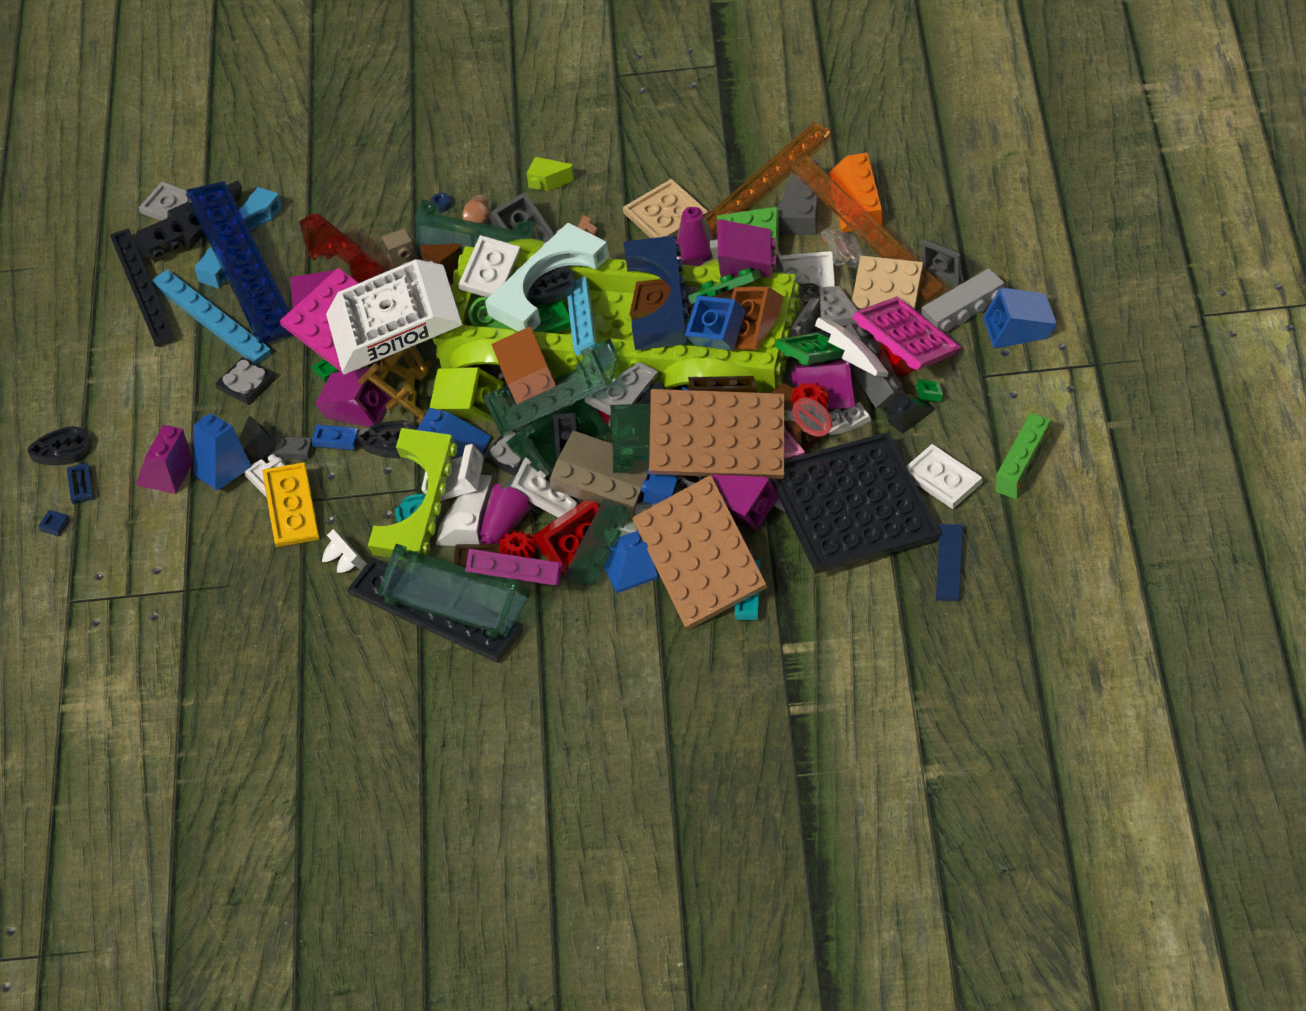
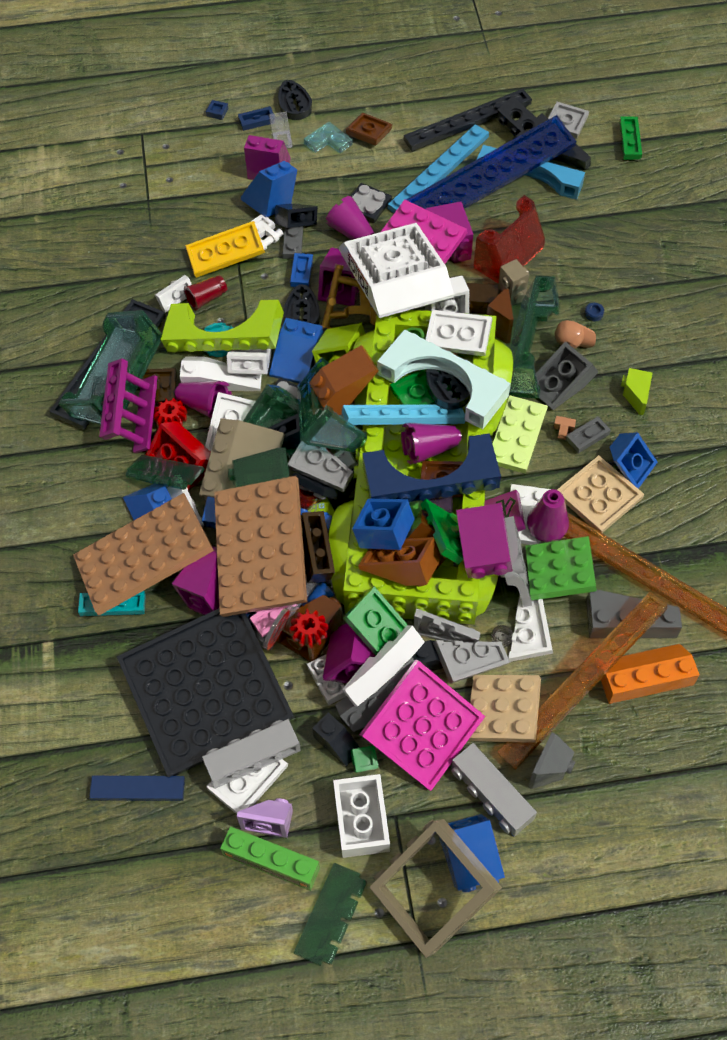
camera: 80 degrees right, 10 degrees up
clear plate [821,229,865,267] -> none
none -> dark red plant [184,275,228,311]
none -> light grey brick [202,719,301,789]
none -> lavender slope [237,798,293,838]
none -> clear slope [269,112,293,148]
none -> clear green windscreen [294,863,367,966]
none -> clear light blue plate [304,122,353,153]
none -> magenta cone [326,196,375,240]
none -> white brick [333,774,390,858]
none -> reddish brown tile [346,113,393,146]
none -> dark tan window [370,819,502,958]
none -> magenta cone [401,423,461,465]
none -> dark grey plate [566,417,611,454]
none -> blue slope [610,432,658,489]
none -> green plate [619,116,642,160]

